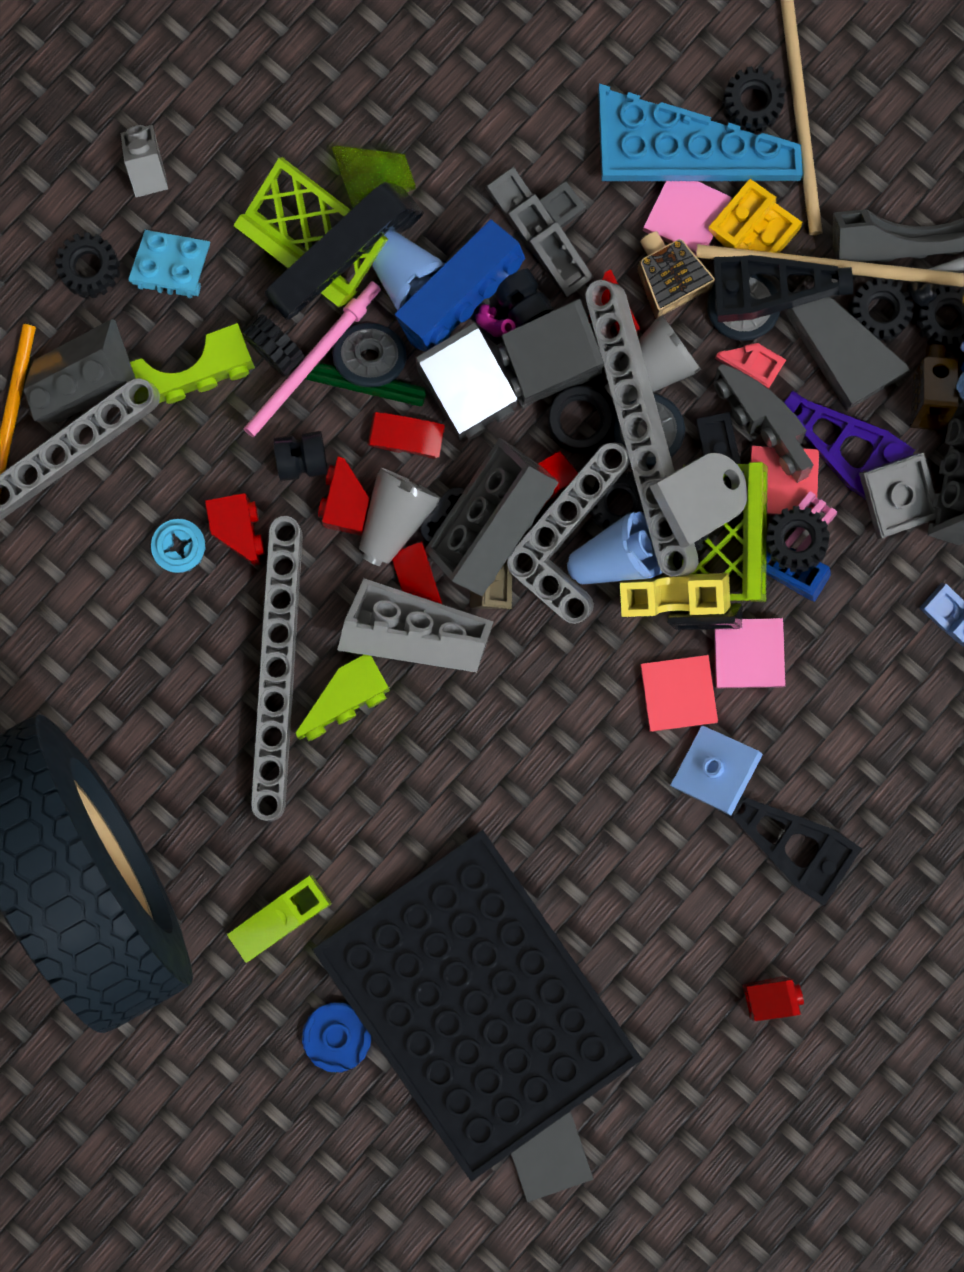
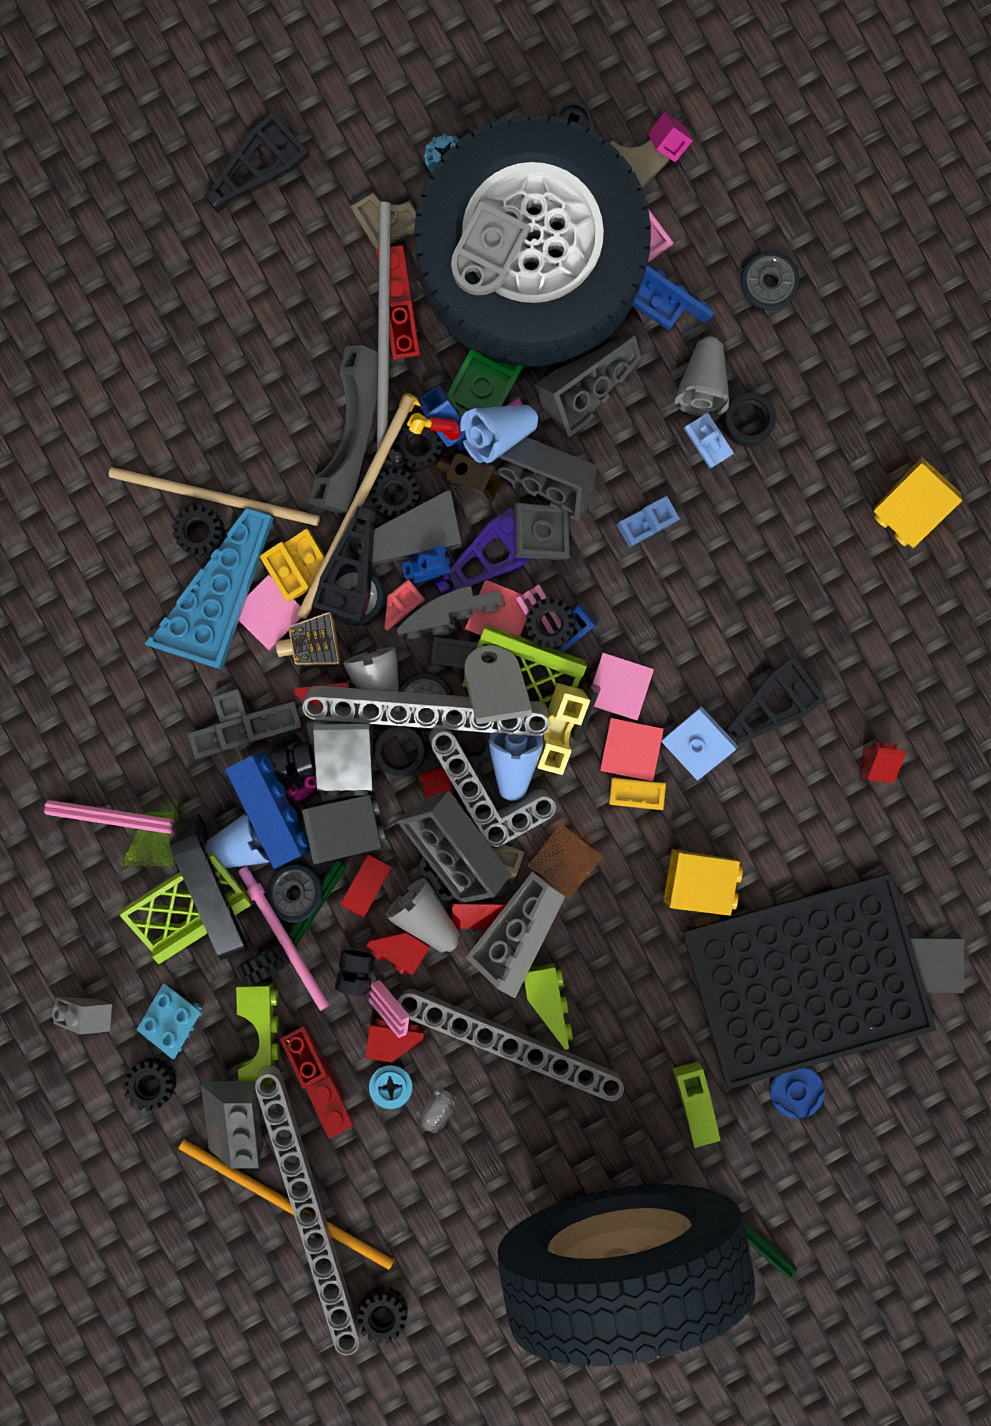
camera: 70 degrees left, 5 degrees up
none -> bright pink axle [44,800,174,833]
none -> red slope [280,1026,355,1139]
none -> bright pink tile [369,980,410,1038]
none -> blue hips [402,546,451,584]
none -> clear brick [419,1090,457,1133]
none -> clear orange tile [527,823,603,899]
none -> yellow plate [609,777,666,810]
none -> yellow slope [663,849,743,916]
none -> dark green axle [744,1219,797,1279]

